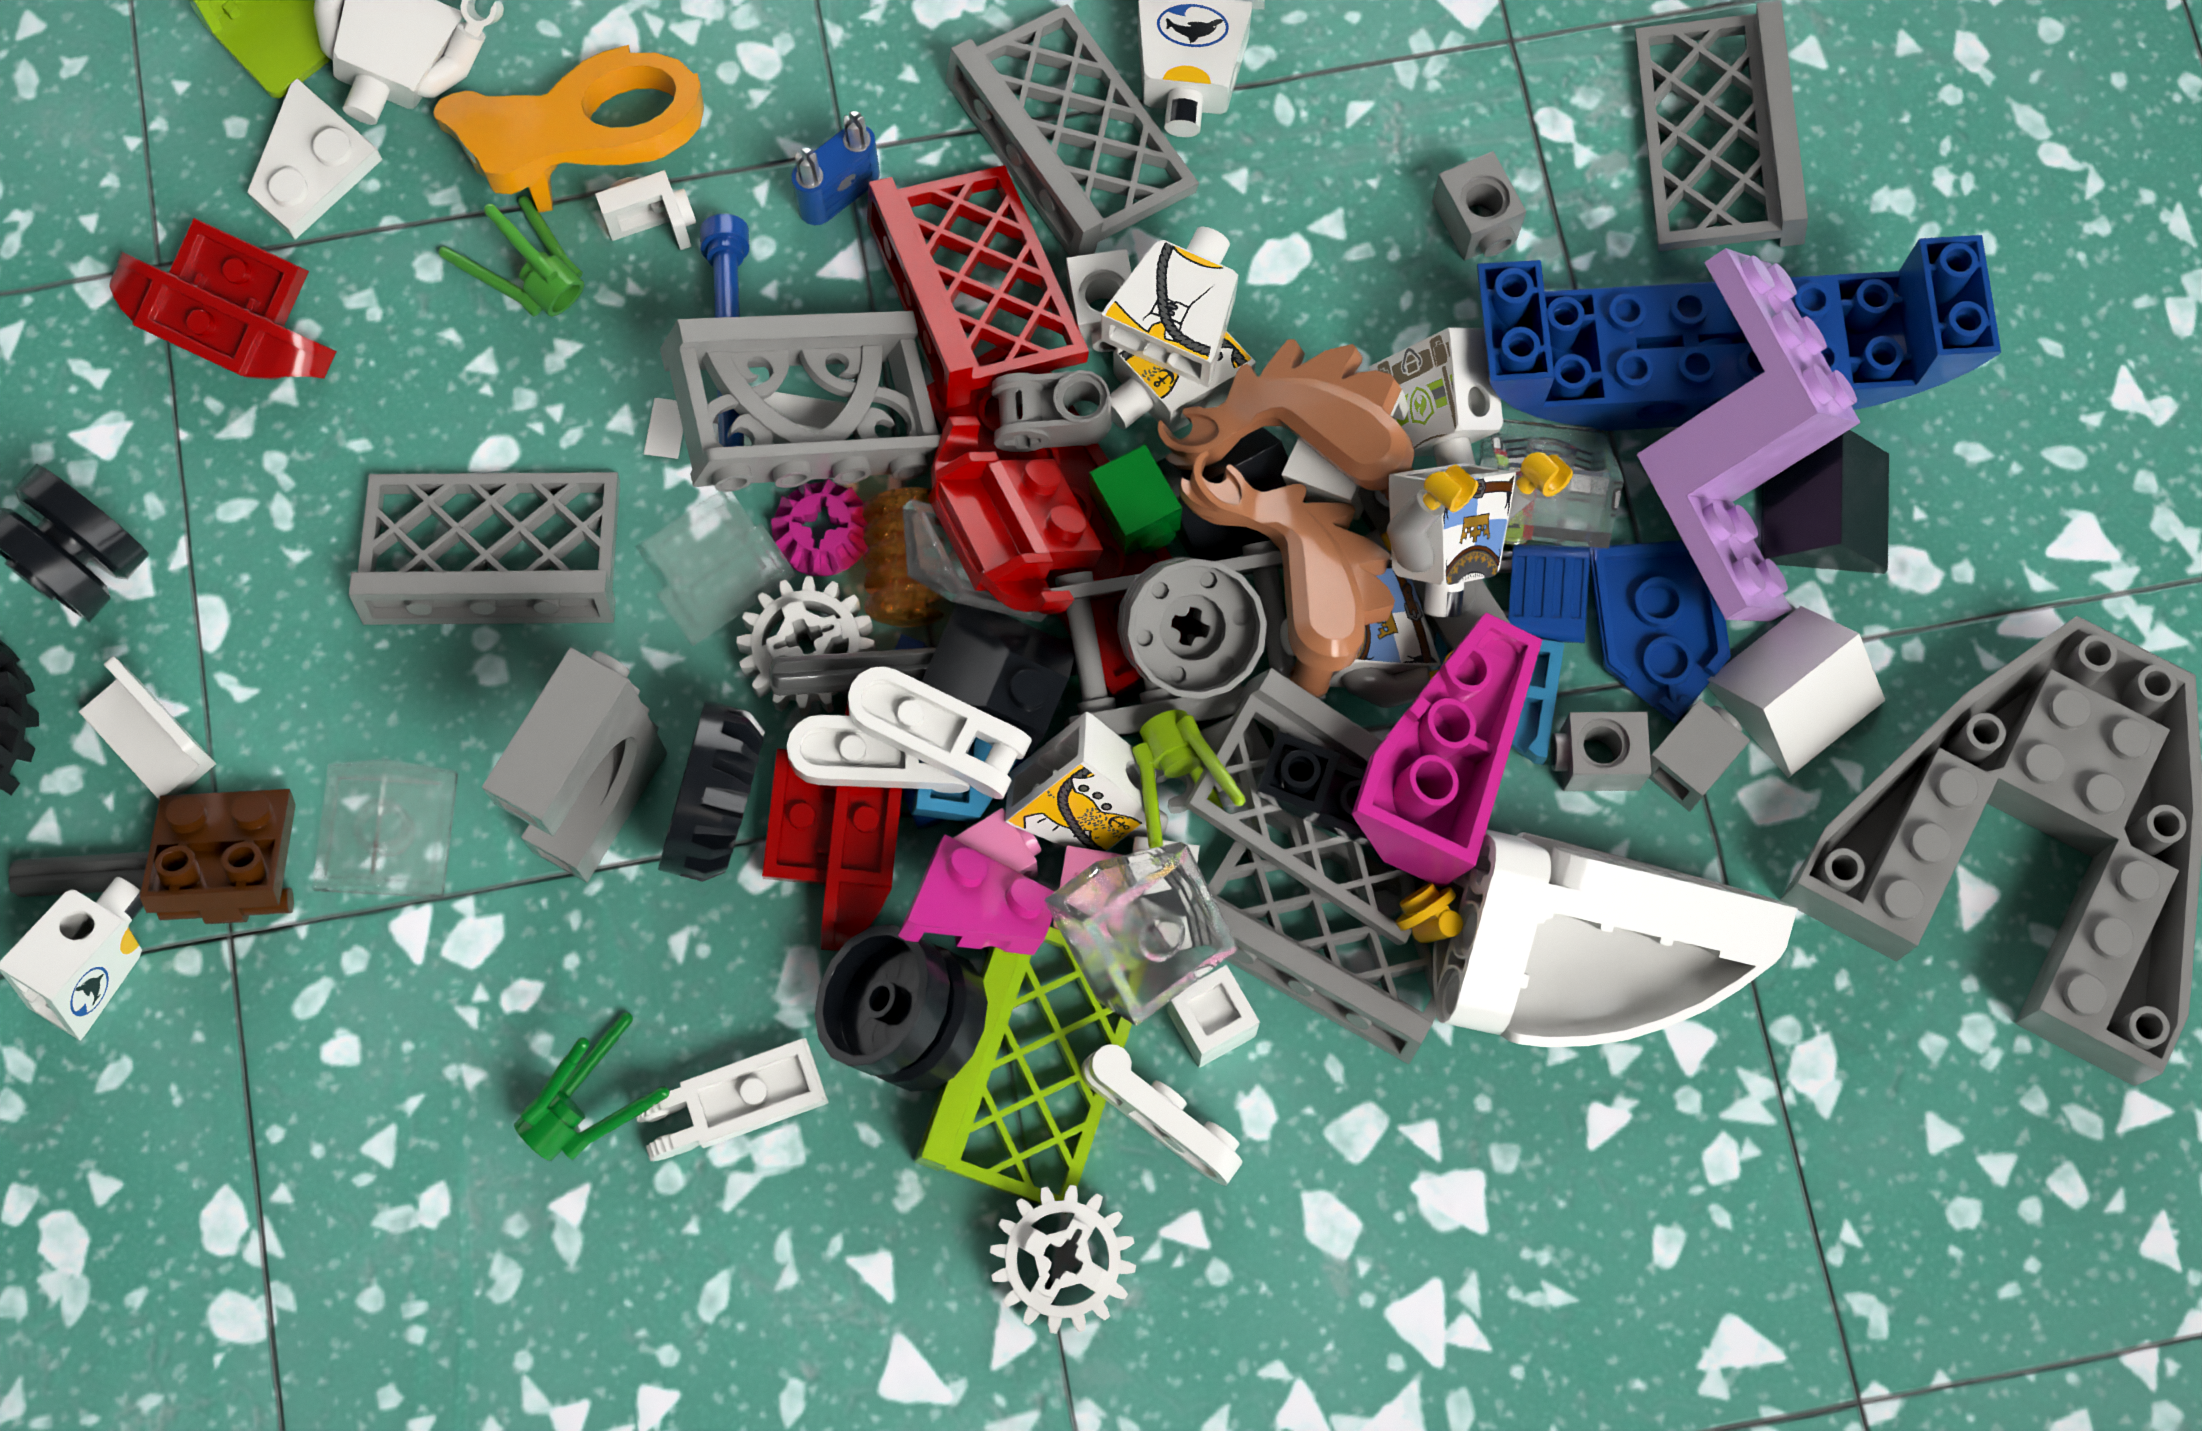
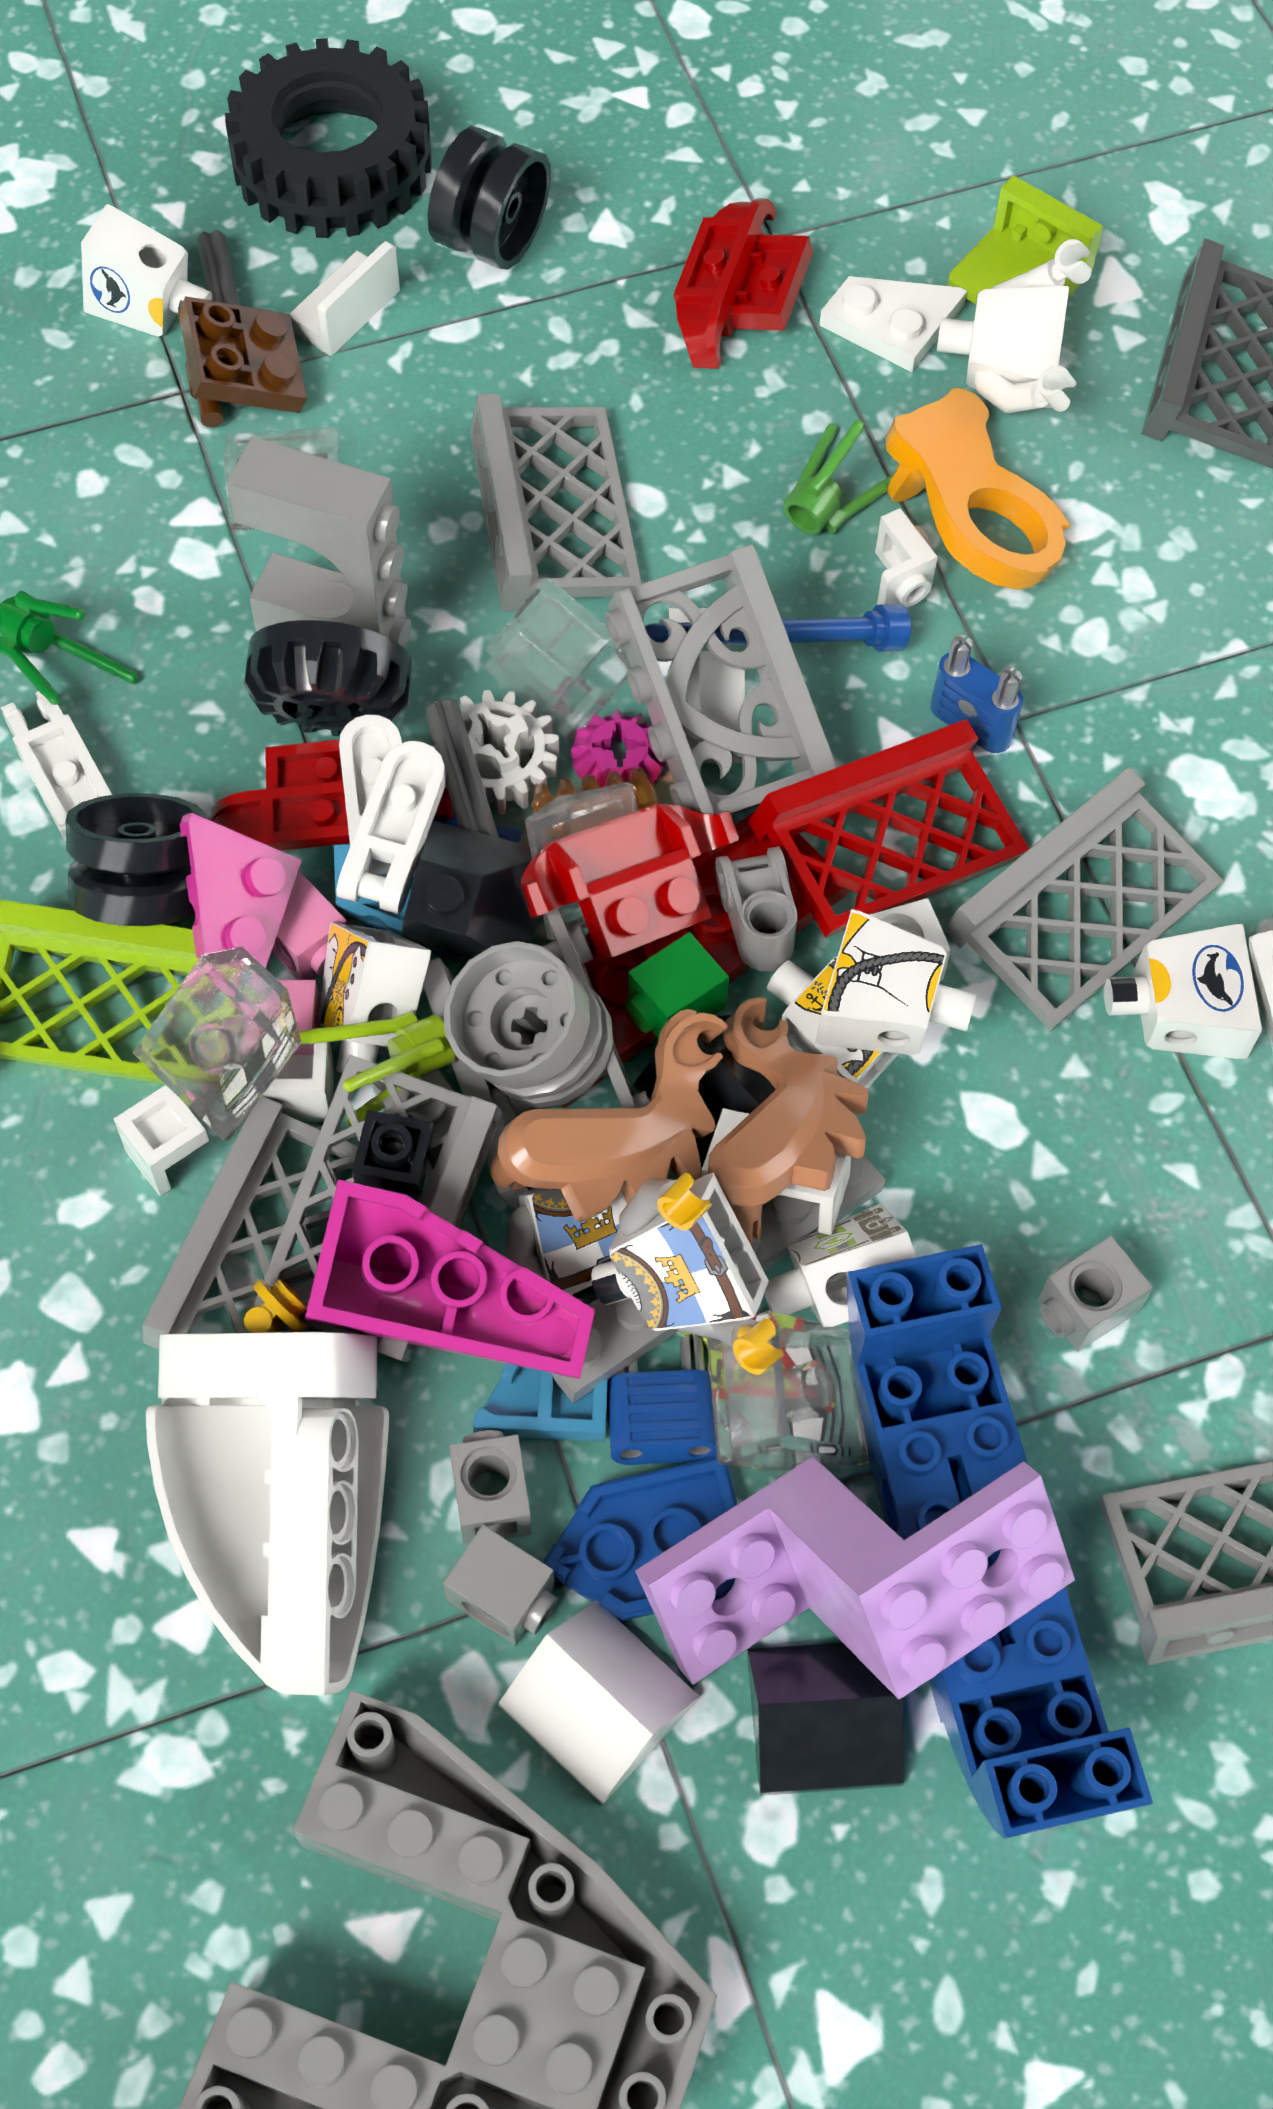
camera: 80 degrees right, 10 degrees down
white plate [1081,1044,1242,1186] -> none

